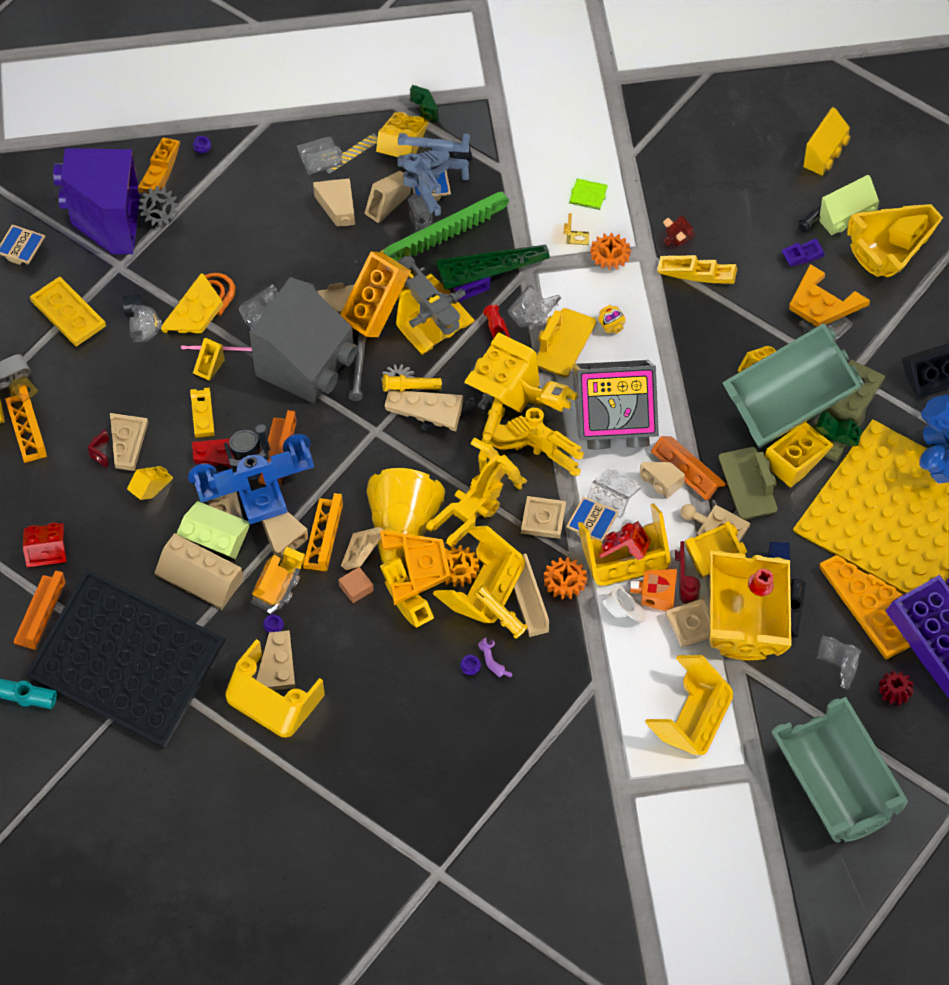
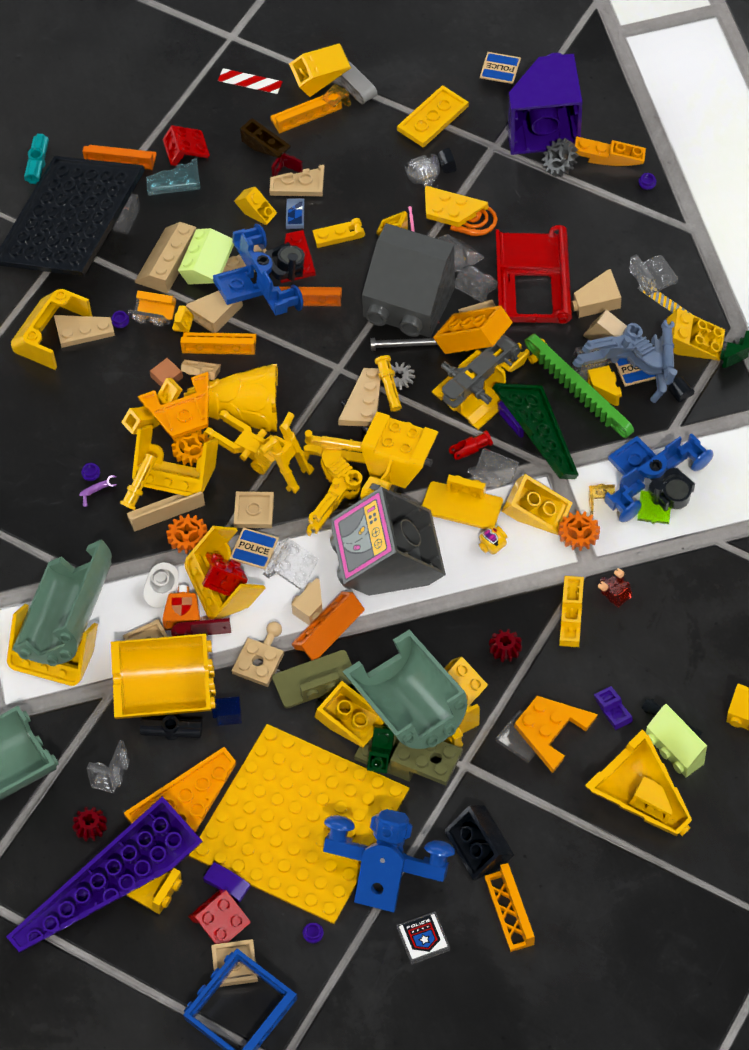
camera: 85 degrees right, 0 degrees up
yellow panel [684,521,747,579] -> none
red piece [748,569,774,596] -> none
none -> sand green cylinder [12,539,112,666]
none -> clear light blue wing [146,158,200,195]
none -> dark brown slope [240,118,291,158]
none -> slope [286,198,305,229]
none -> dark red gear [489,628,522,663]
none -> red piece [496,225,572,324]
none -> yellow slope [501,474,573,535]
none -> yellow slope [587,365,622,406]
none -> blue piece [604,433,714,522]

